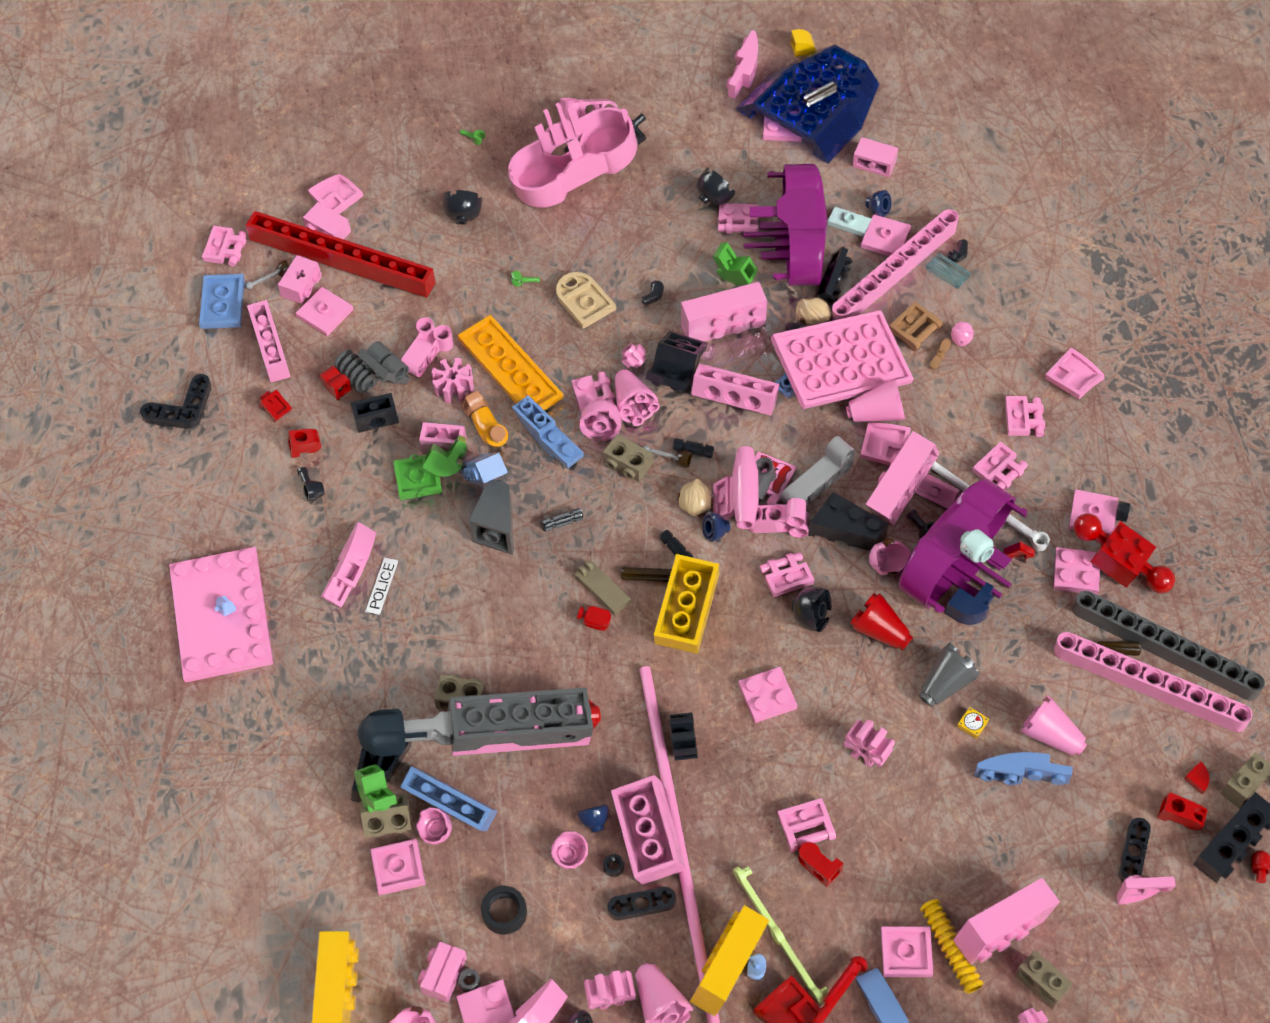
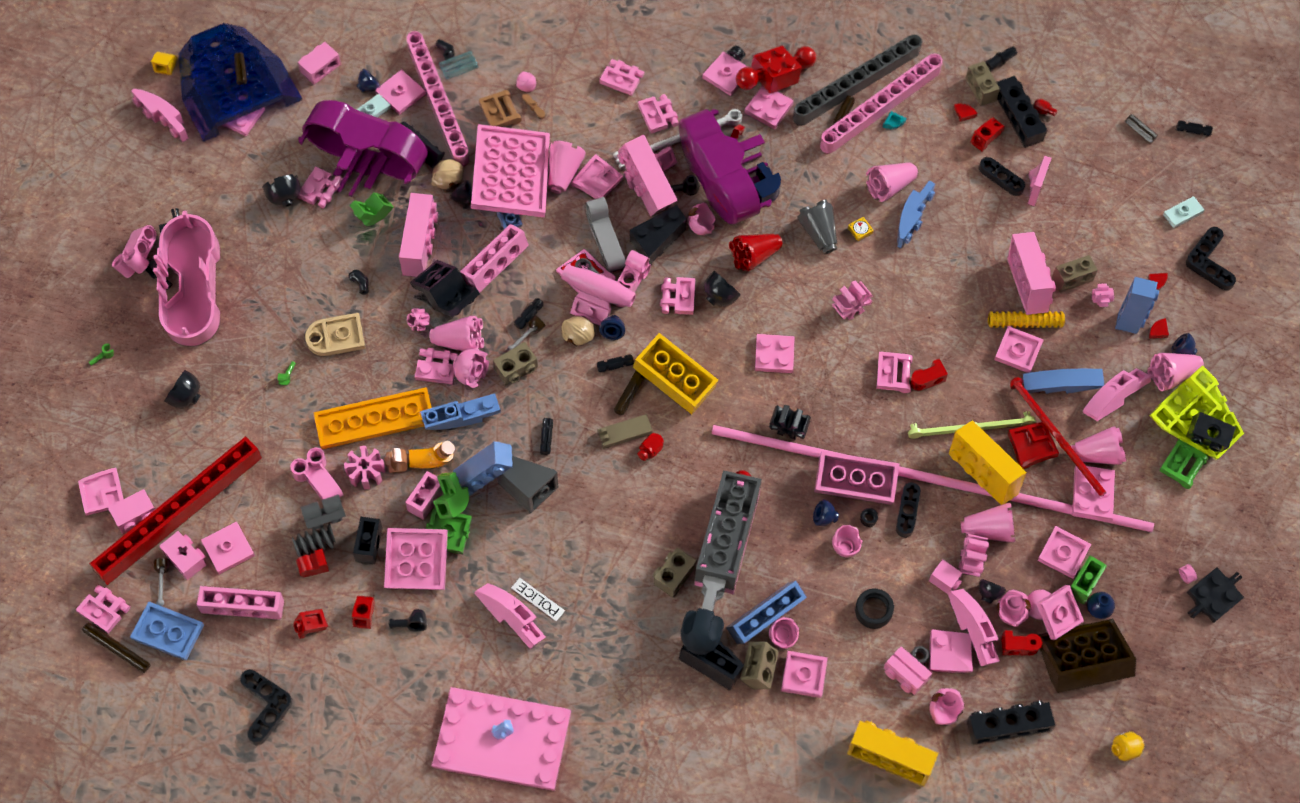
camera: 70 degrees left, 5 degrees up
bright green brick [354,764,397,813] -> none
light aqua head [960,529,994,563] -> none
bright pink plate [1045,348,1105,400] -> none
none -> dark brown axle [82,622,150,673]
none -> bright pink plate [384,528,448,590]
none -> teal tile [883,111,907,129]
none -> bright pink brick [929,559,962,594]

